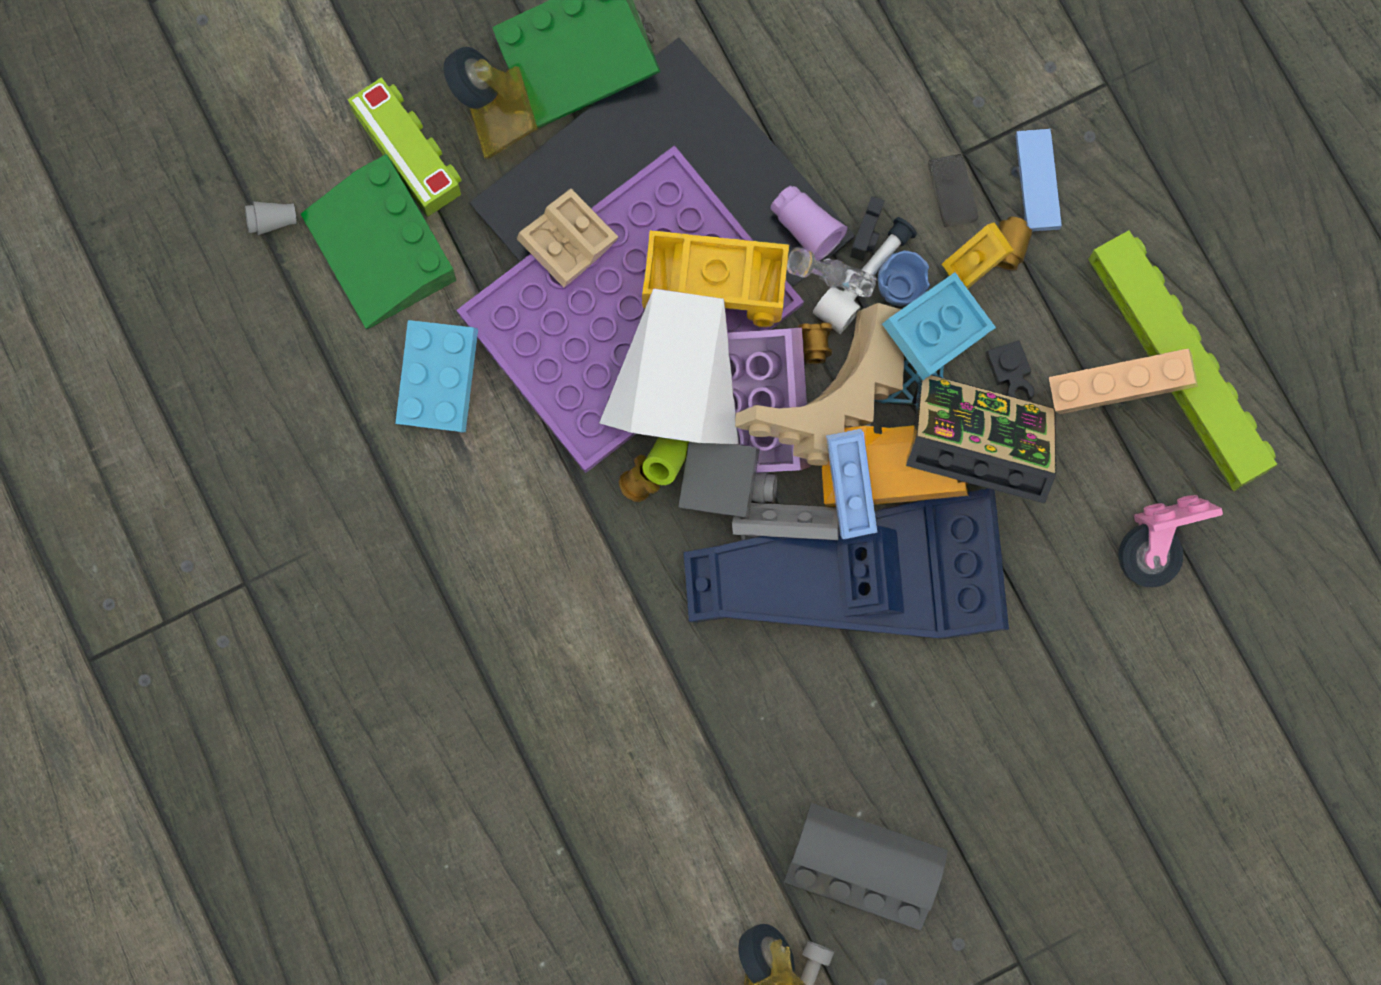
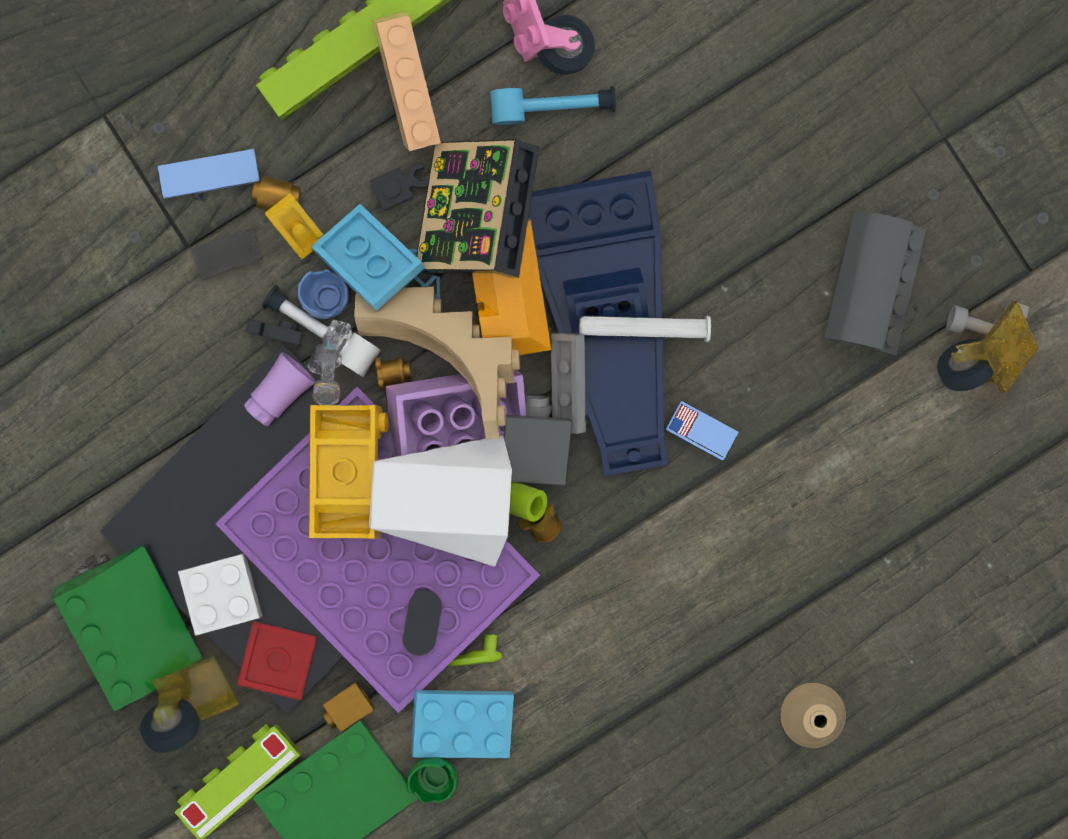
camera: 90 degrees left, 10 degrees up
tan slope [517,189,618,288] -> none
light blue tile [826,429,877,539] -> none
none -> white brick [178,554,263,635]
none -> red tile [237,621,317,700]
none -> pearl gold brick [322,681,375,732]
none -> black tile [403,590,442,656]
none -> green hair [407,758,458,803]
none -> lime bar [448,635,503,666]
none -> medium azure piece [490,86,616,125]
none -> white axle [579,316,711,342]
none -> light blue tile [665,401,739,461]
none -> tan cone [781,683,846,748]

